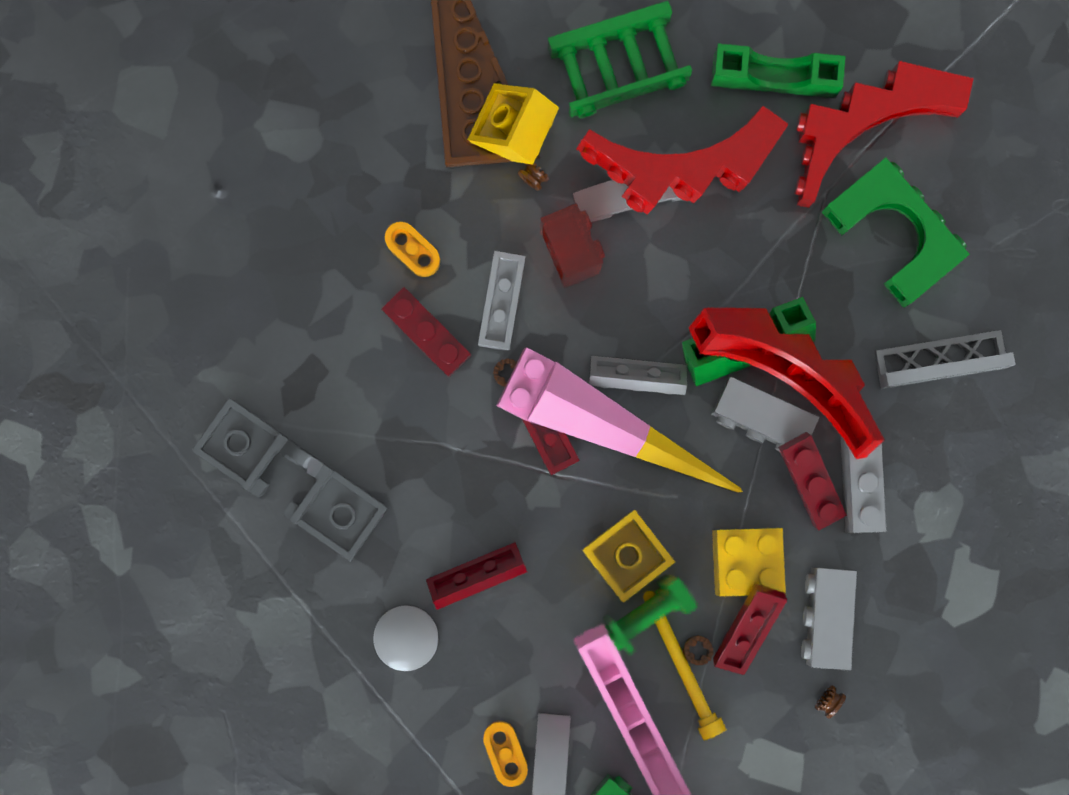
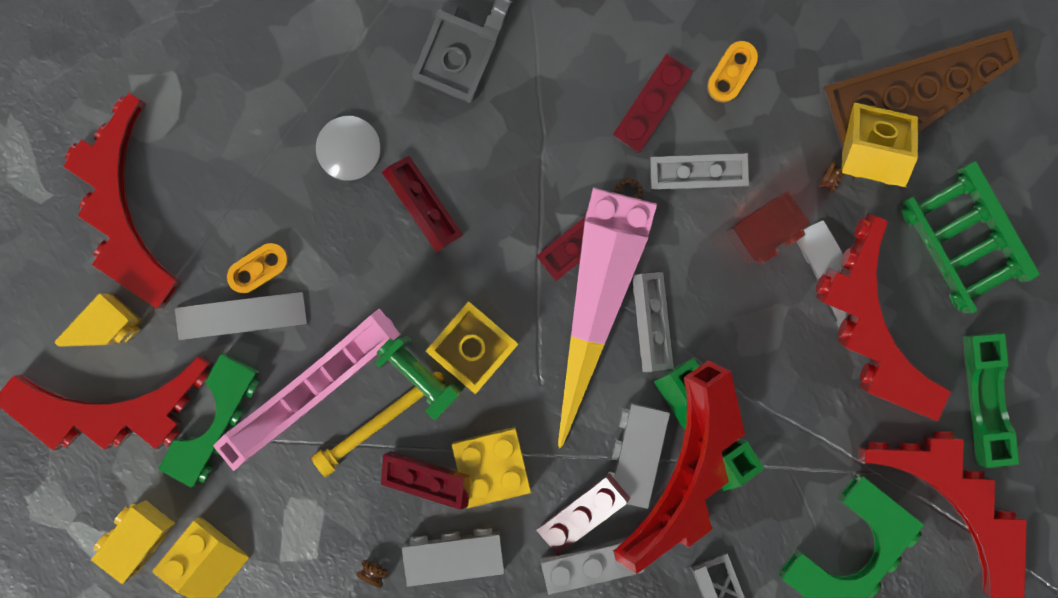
camera: 80 degrees right, 5 degrees up
reddish brown bush [683,635,714,666] -> none

